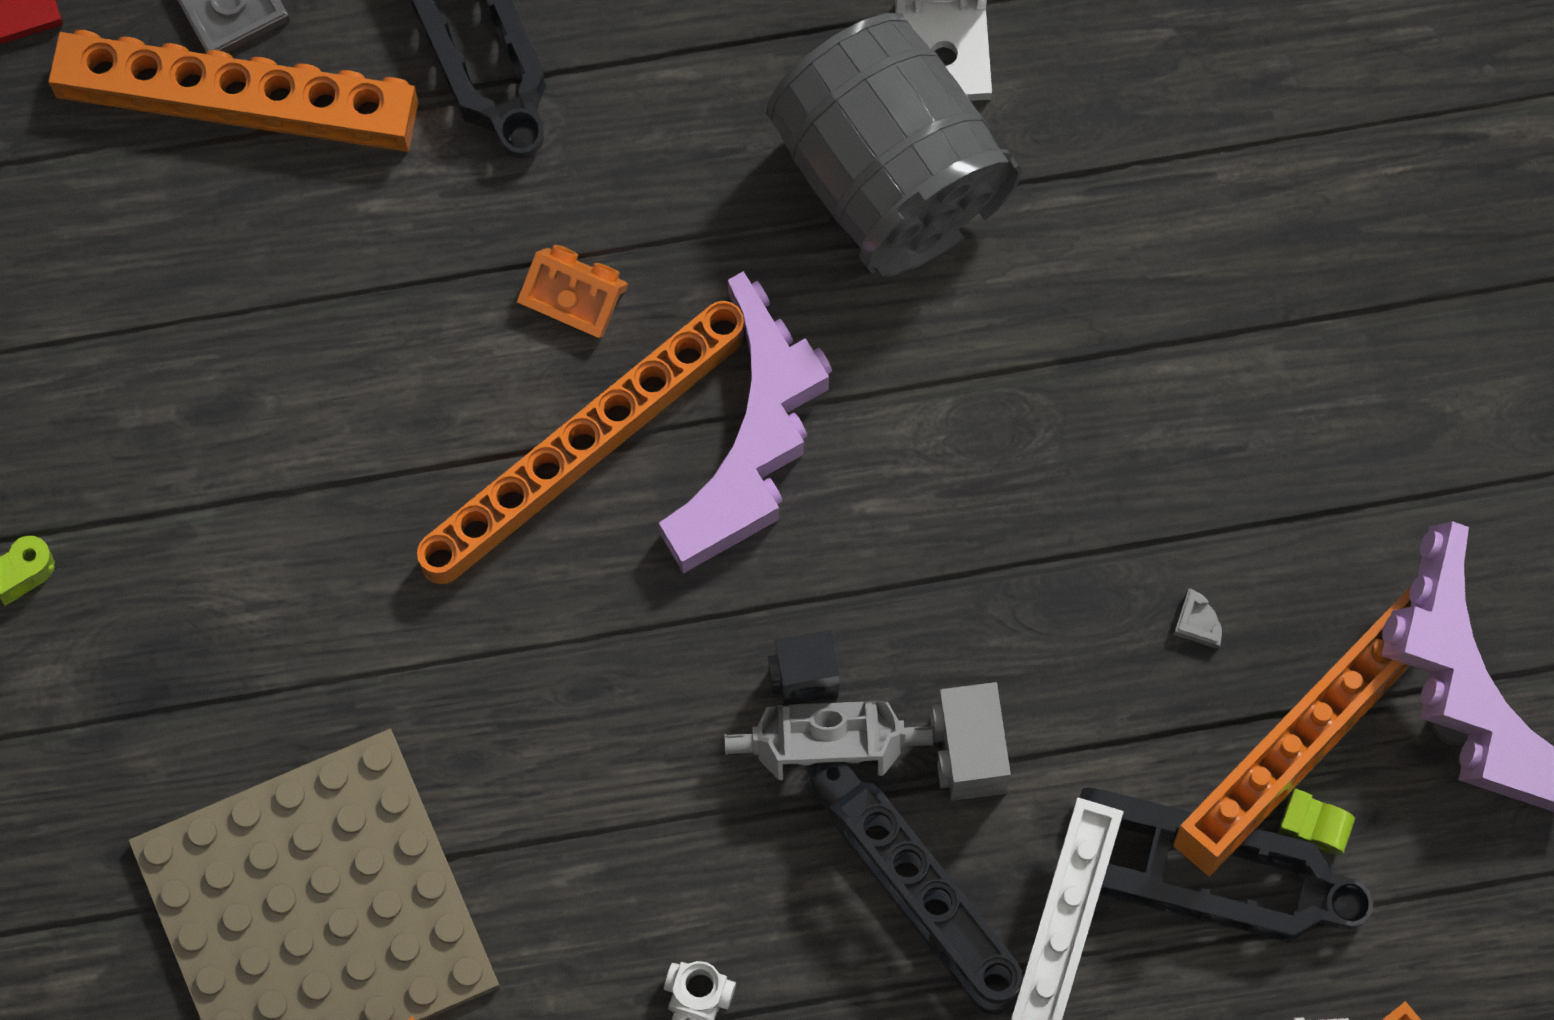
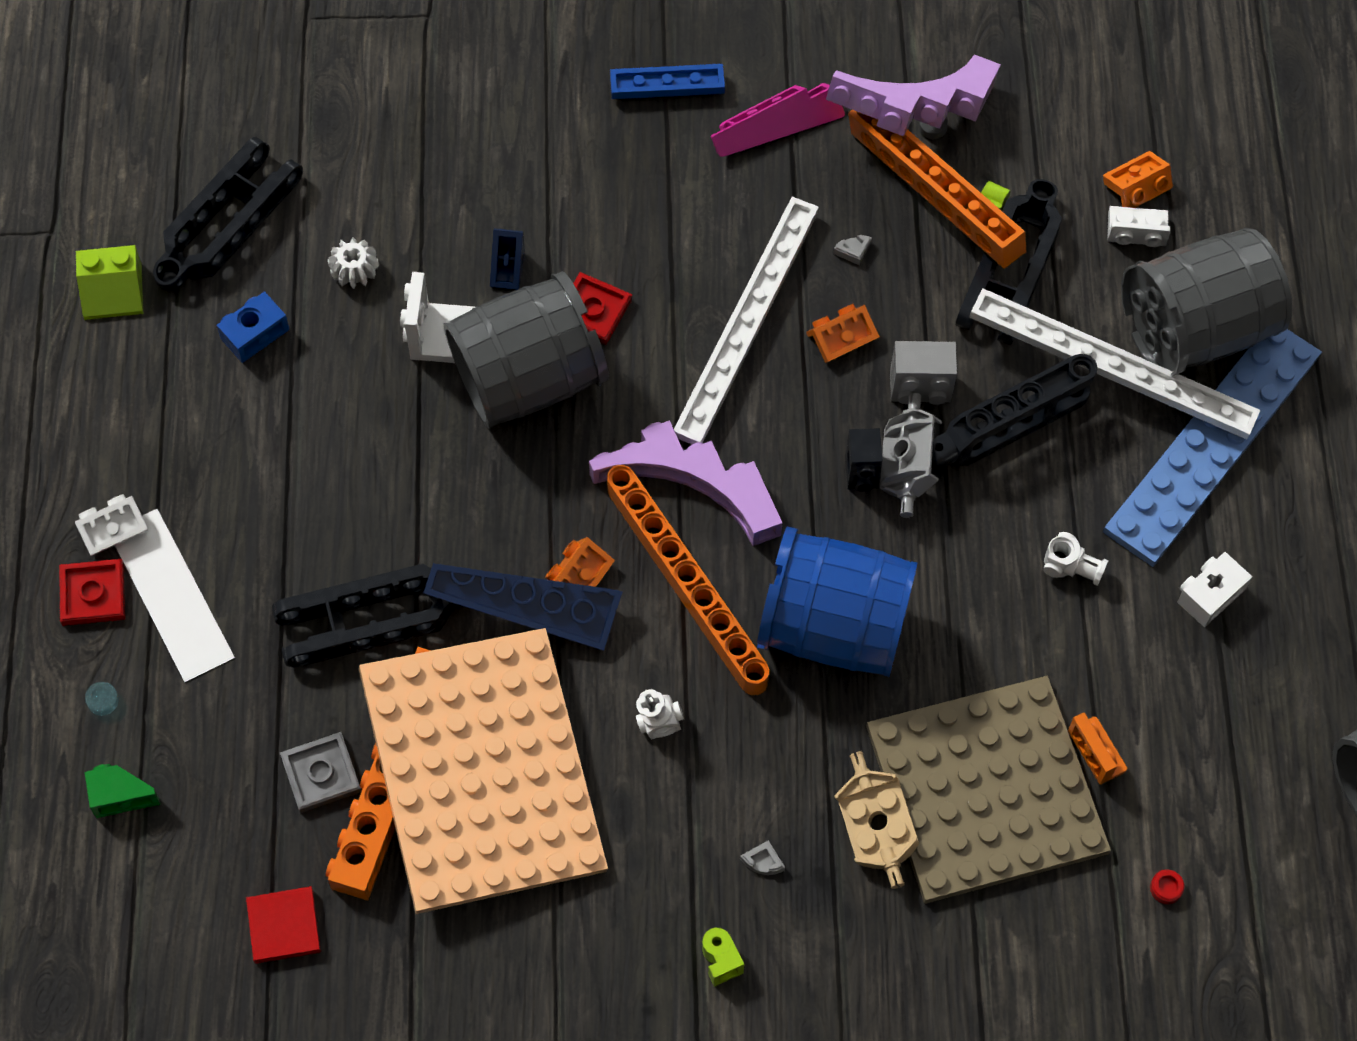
camera: 85 degrees left, 10 degrees down
none -> light nougat plate [359,628,608,914]
none -> dark blue wing [424,563,623,651]
none -> dark blue slope [490,228,525,290]
none -> red tile [573,272,632,345]
none -> blue plate [610,64,725,99]
none -> white connector [636,689,684,740]
none -> white plate [674,197,819,444]
none -> dark pink wedge [710,83,845,157]
none -> light grey tile [740,840,785,875]
none -> blue piece [757,526,918,677]
none -> orange bracket [806,303,880,363]
none -> tan plate [835,751,919,889]

